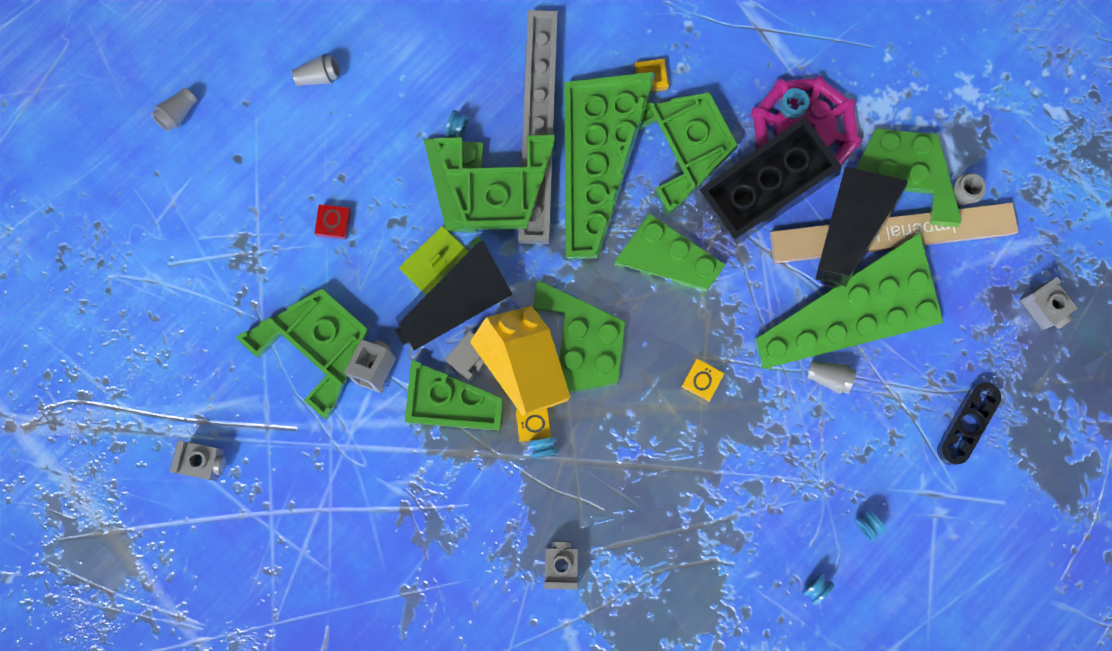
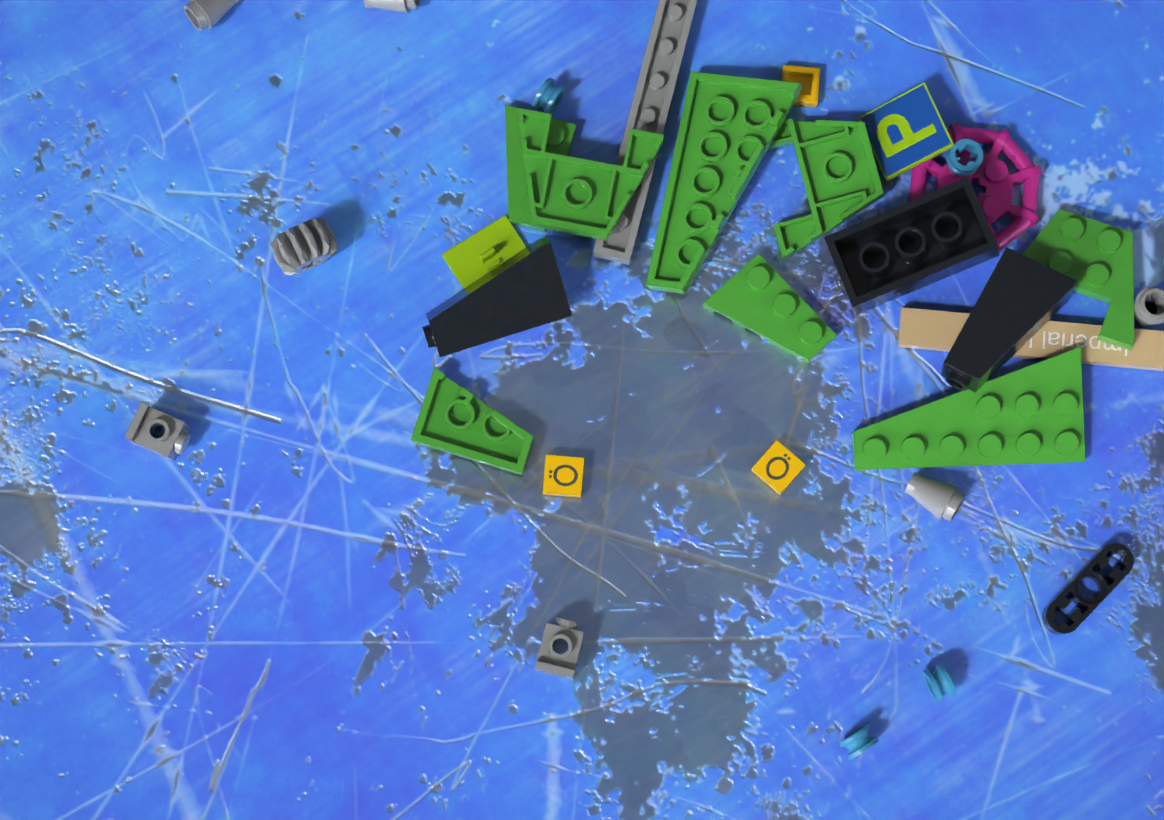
camera: 10 degrees right, 0 degrees up
bright green wing [236,289,369,420] -> none
red tile [314,204,351,240] -> none
light grey brick [344,339,396,394] -> none
light grey brick [445,330,486,383] -> none
yellow slope [470,306,571,417] -> none
dark azure bush [528,437,559,459] -> none
bright green wing [533,281,625,393] -> none
none -> light grey gear [270,219,338,275]
none -> blue piece [858,82,955,181]

